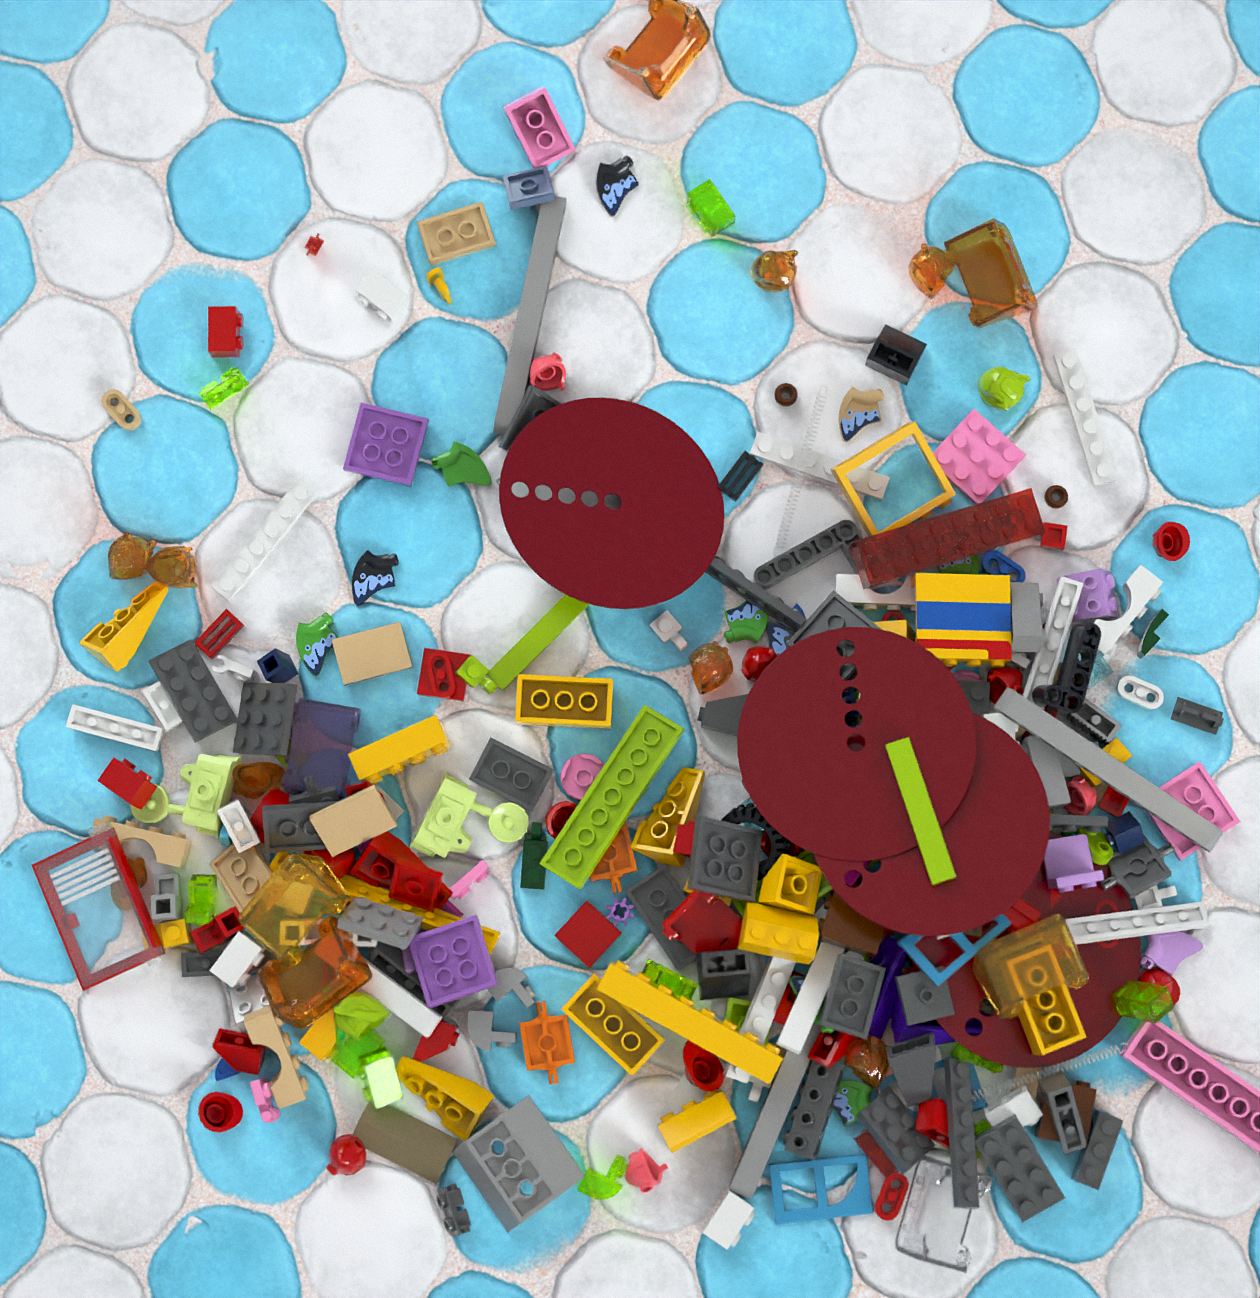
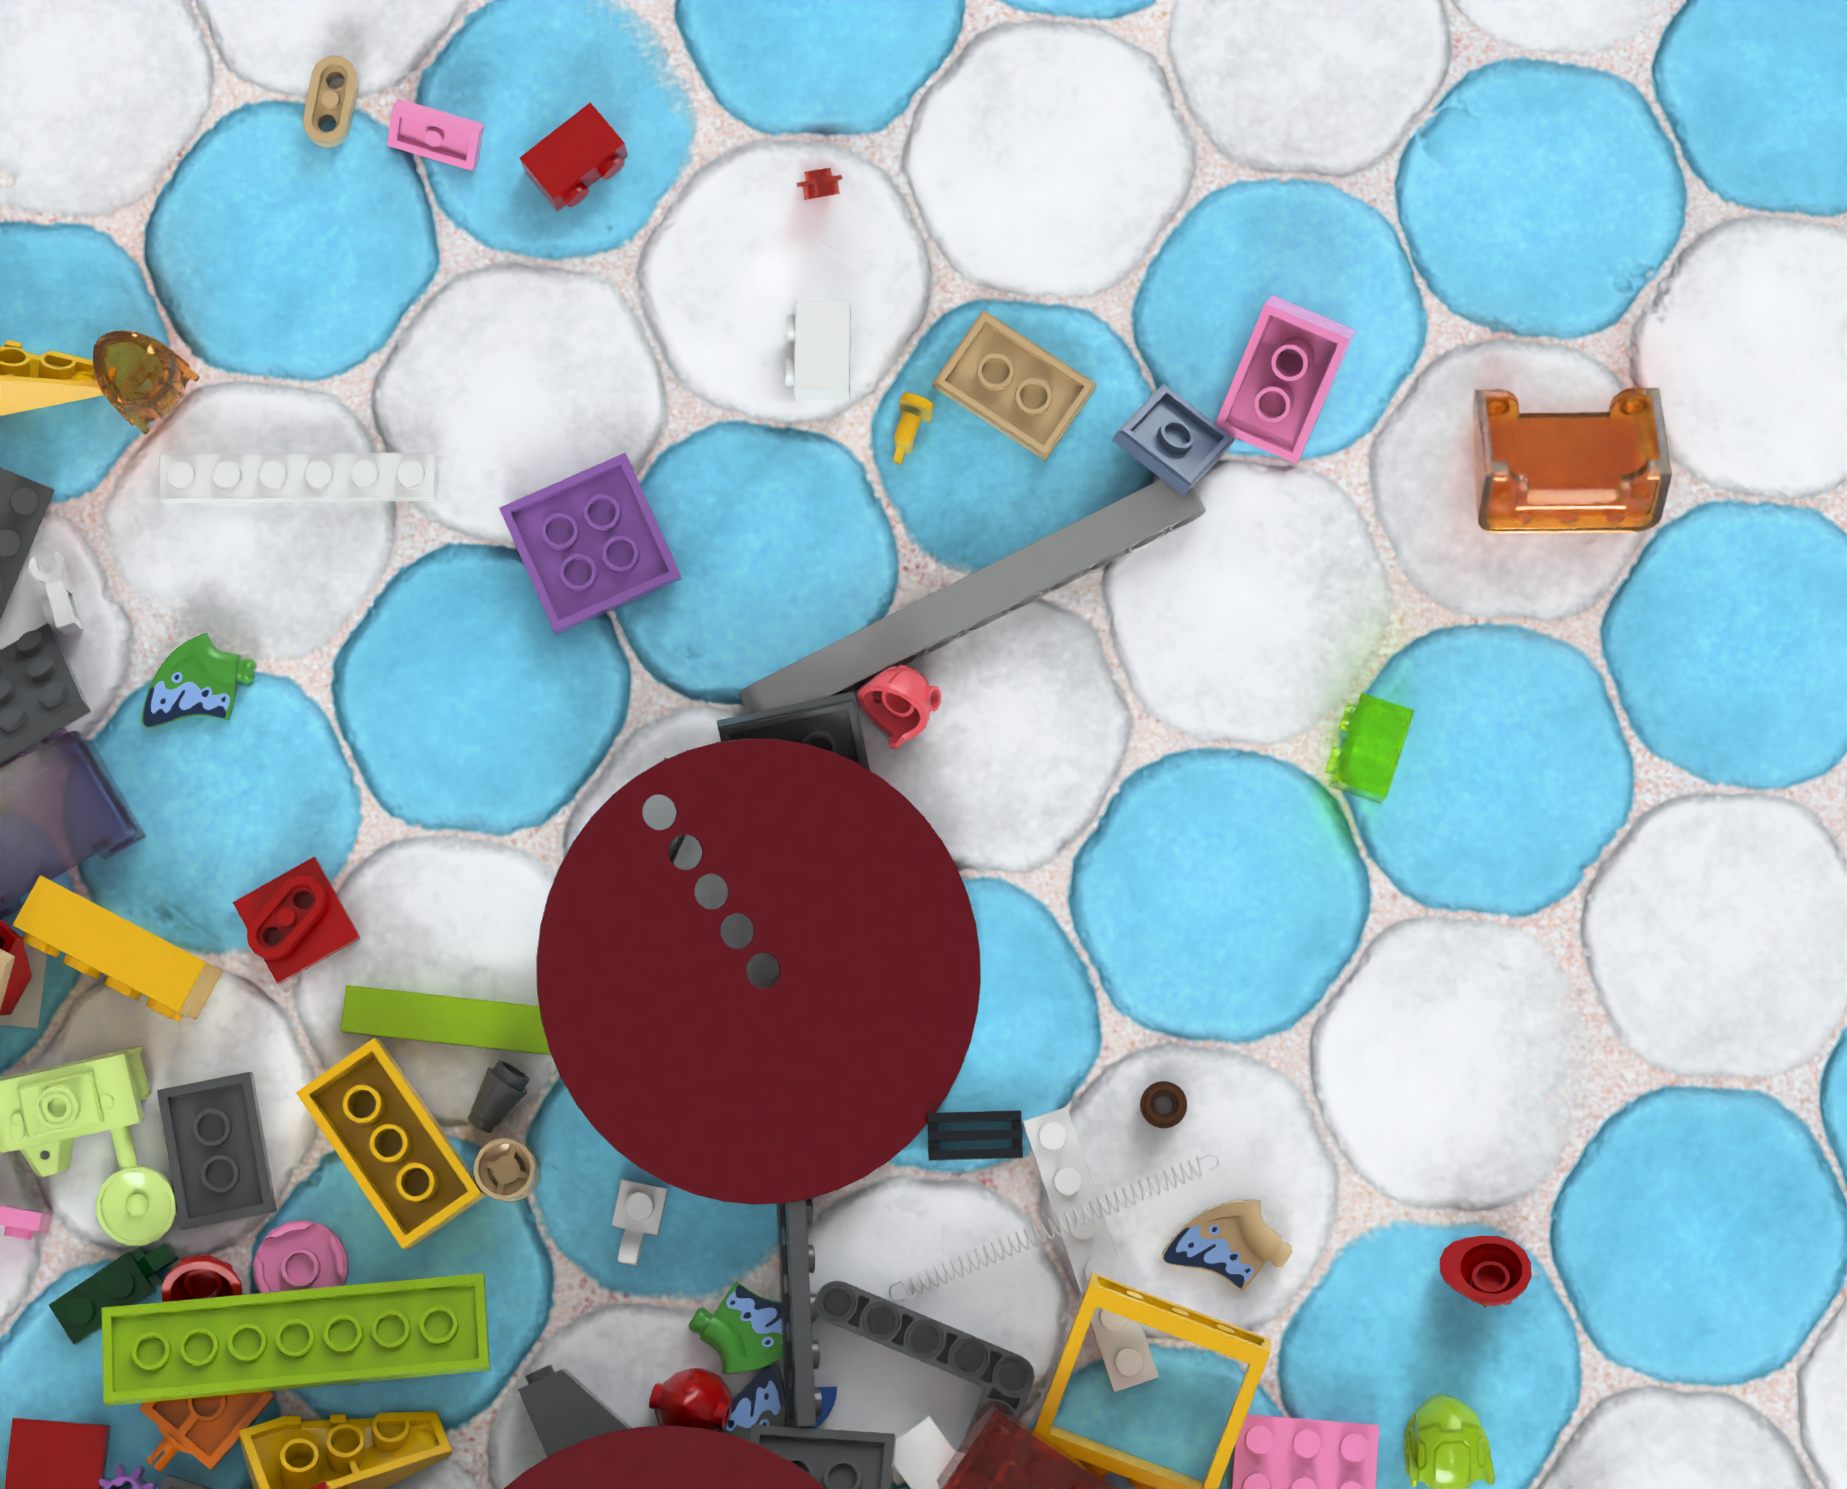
camera: 45 degrees right, 0 degrees up
clear orange helmet [108,532,157,580] -> none
red tile [194,609,245,659] -> none
clear neon green hinge [199,367,249,410] -> none
dark blue brick [257,648,299,683] -> none
tan tile [332,622,412,686] -> none
arm [352,550,399,605] -> none
bright green arm [431,441,491,487] -> none
lime plate [455,655,498,694] -> none
black arm [596,156,639,217] -> none
clear orange helmet [688,641,733,695] -> none
clear orange helmet [750,250,798,292] -> none
black slope [865,324,927,386] -> none
clear orange helmet [908,243,955,299] -> none
clear orange windscreen [944,218,1038,328] -> none
none -> bright pink plate [387,98,485,171]
none -> dark grey cone [467,1060,530,1133]
none -> tan wheel [473,1138,541,1202]
none -> red piece [1439,1236,1532,1308]

